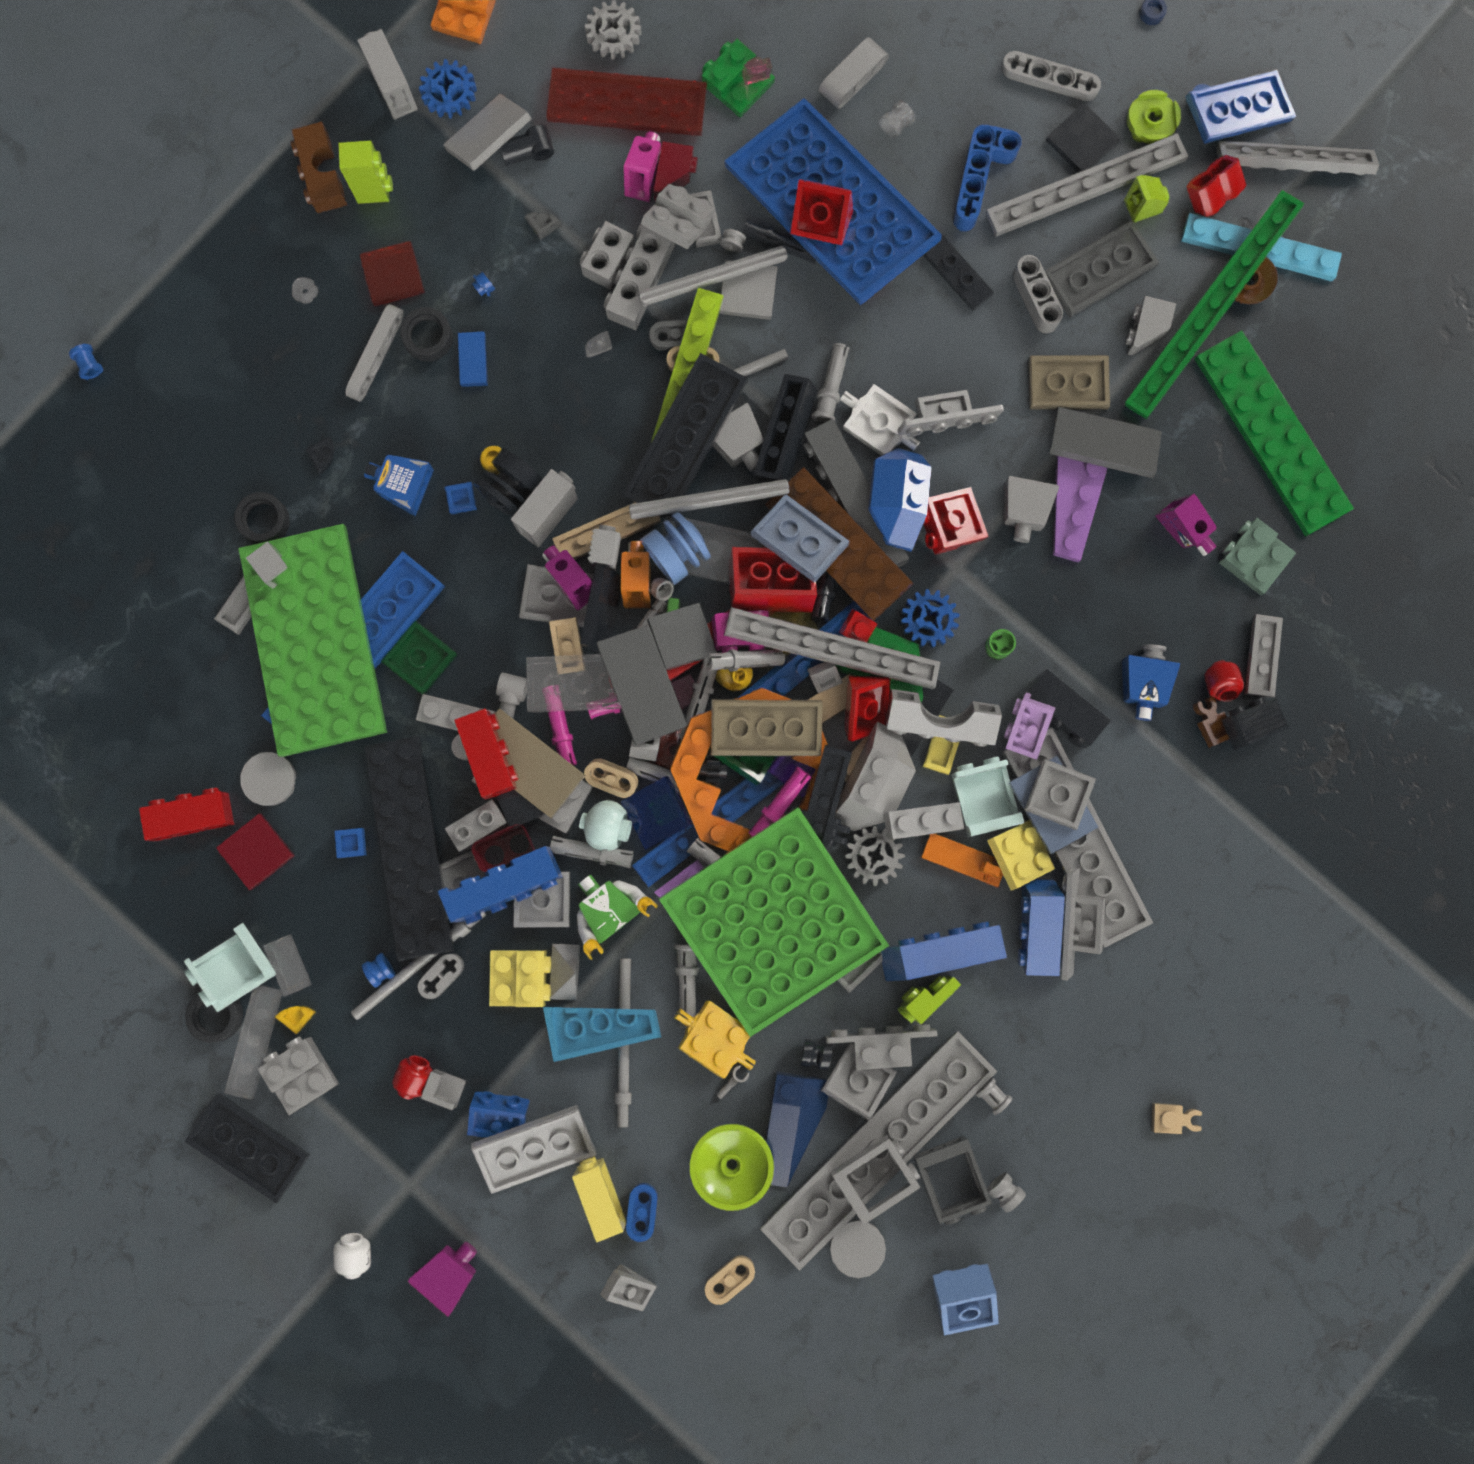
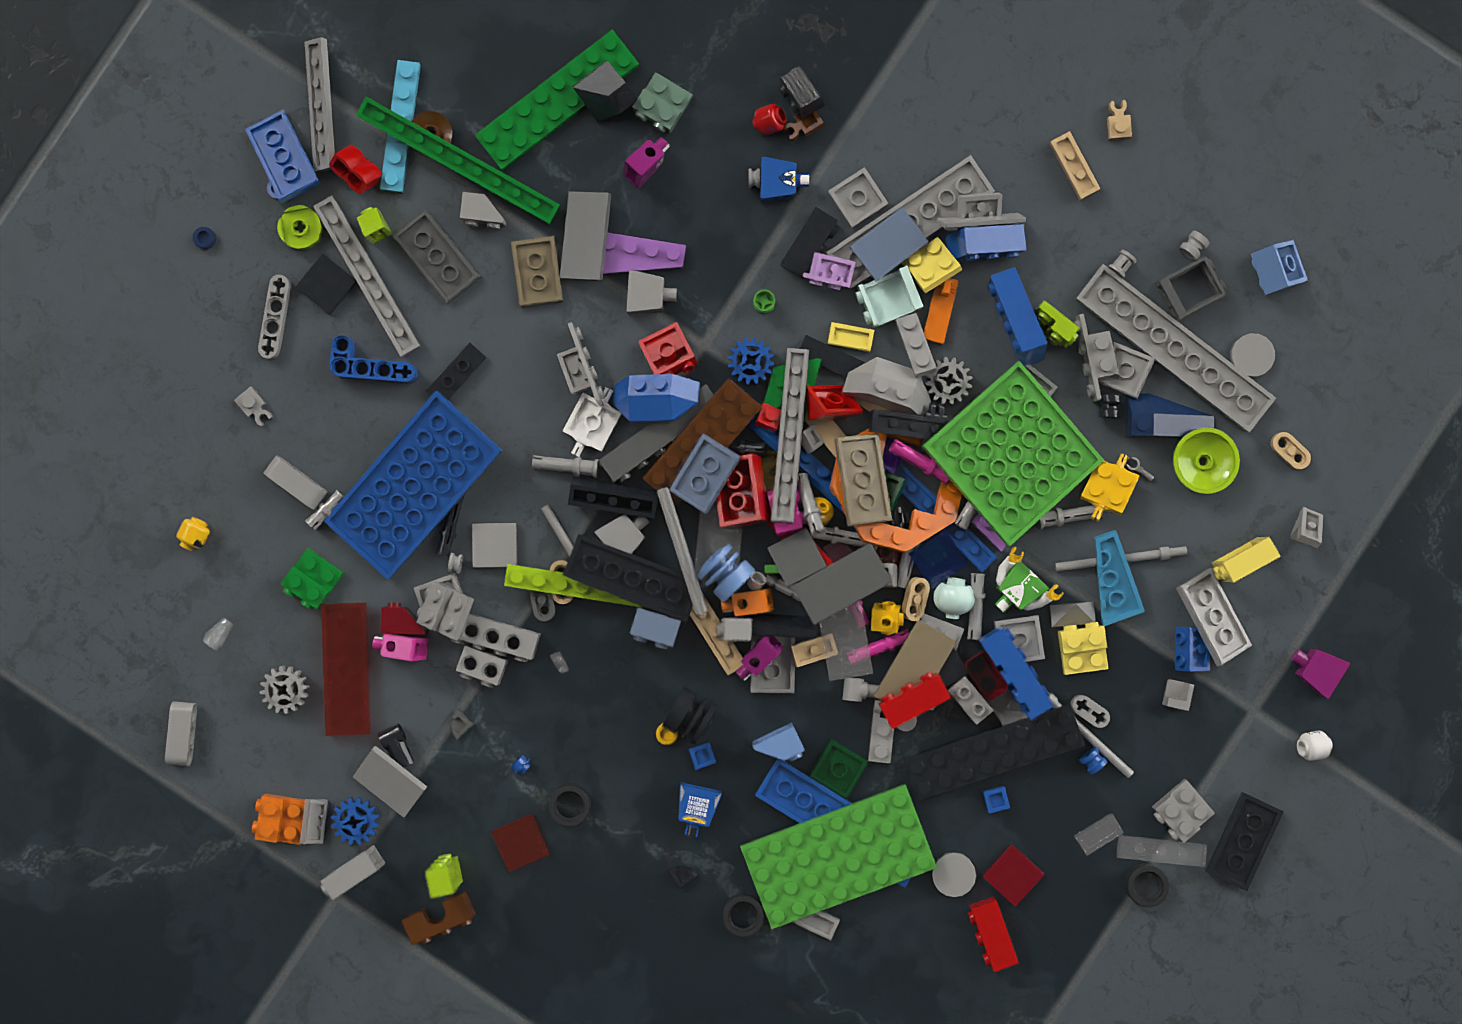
camera: 95 degrees left, 5 degrees up
light aqua panel [184,923,276,1012] -> none
light grey panel [246,541,287,589] -> none
yellow tile [275,1006,316,1034] -> none
clear plate [292,277,318,304] -> none
light grey beam [346,304,403,402] -> none
red head [392,1055,433,1099] -> none
blue tile [458,332,488,387] -> none
light grey brick [511,469,578,548] -> none
blue plate [626,1183,658,1242] -> none
light grey axle [638,246,788,306] -> none
plate [742,57,772,85] -> none
red slope [790,179,853,245] -> none
light grey window [831,1135,921,1225] -> none
clear wheel [879,100,916,139] -> none
light grey arch [886,689,1002,747] -> none
light grey beam [1013,255,1063,334] -> none
light grey tile [1024,759,1096,830] -> none
light grey plate [1244,614,1283,698] -> none
none -> light grey plate [234,386,273,427]
none -> light grey plate [300,799,328,844]
none -> light grey pin [305,490,344,530]
none -> black slope [572,60,637,122]
none -> sand blue brick [630,607,681,649]
none -> medium blue slope [752,722,805,761]
none -> light grey plate [828,167,888,229]
none -> yellow brick [871,601,904,635]
none -> tan plate [1049,131,1100,200]

